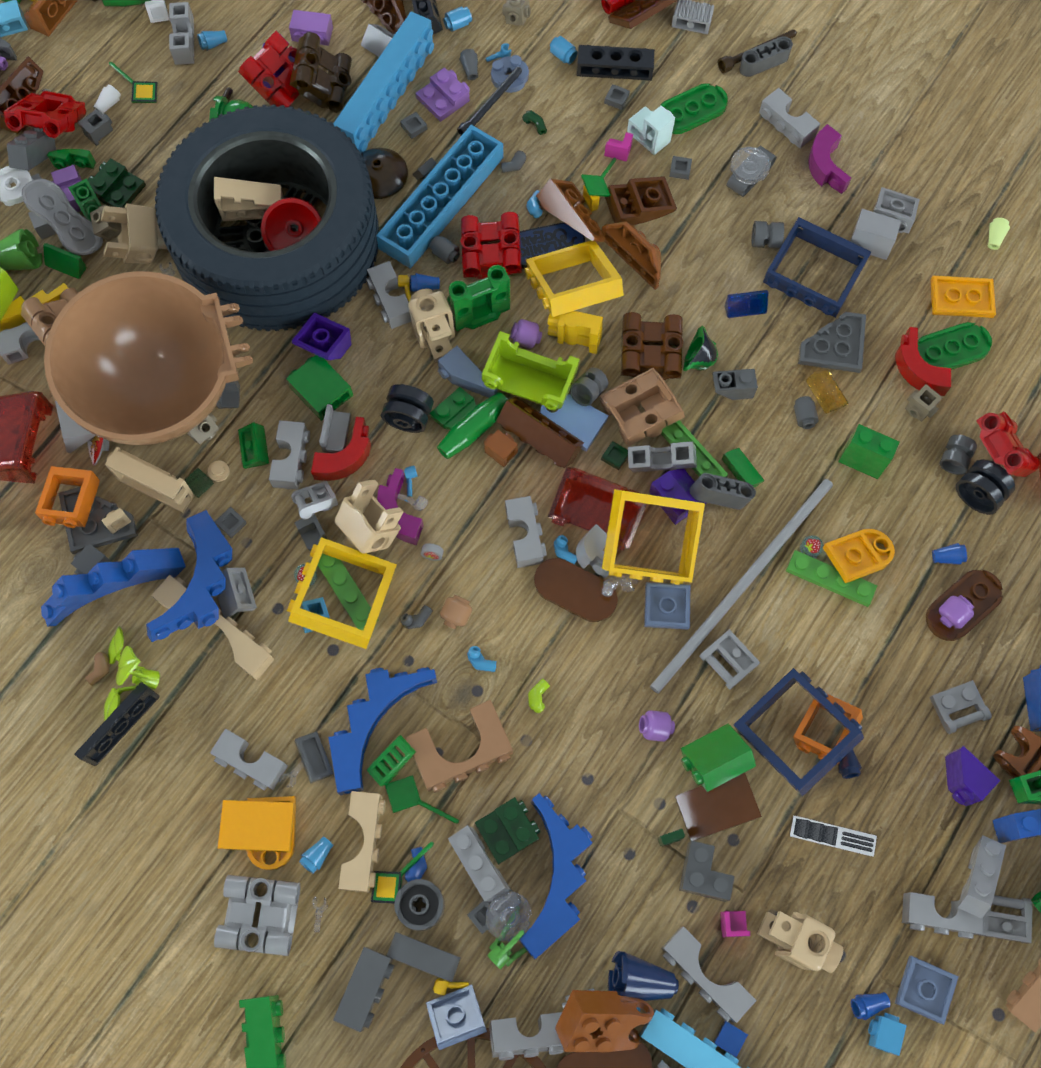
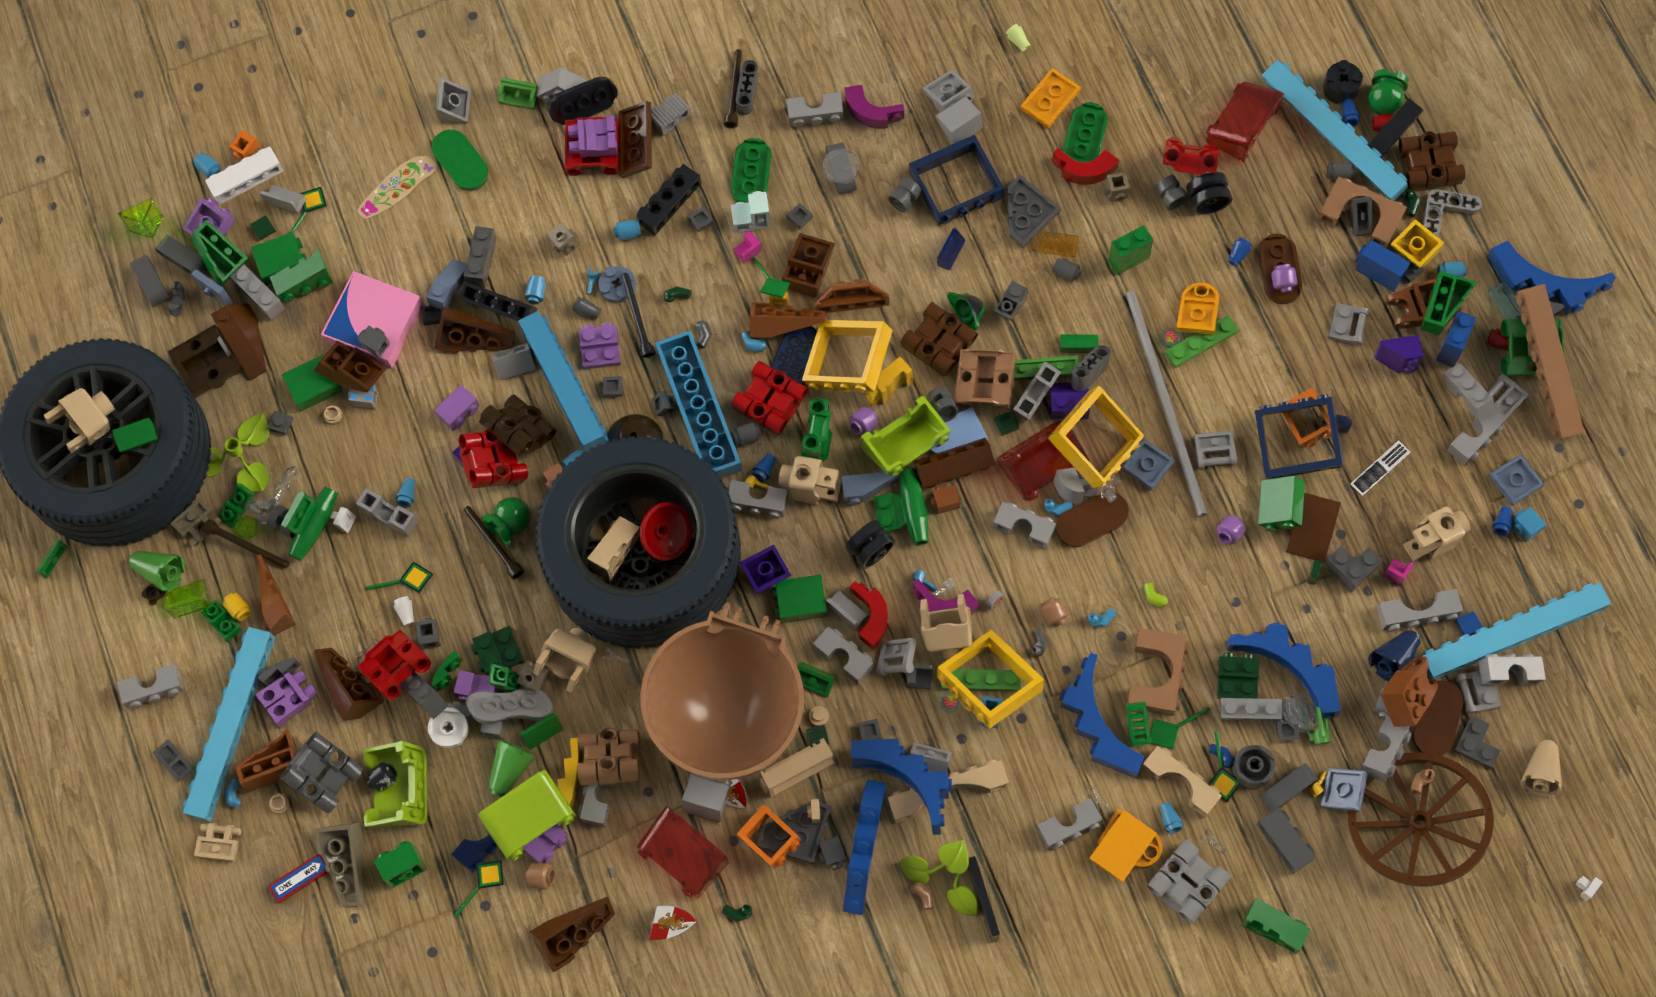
camera: 50 degrees left, 0 degrees up
dark grey tile [295,731,333,784] -> none

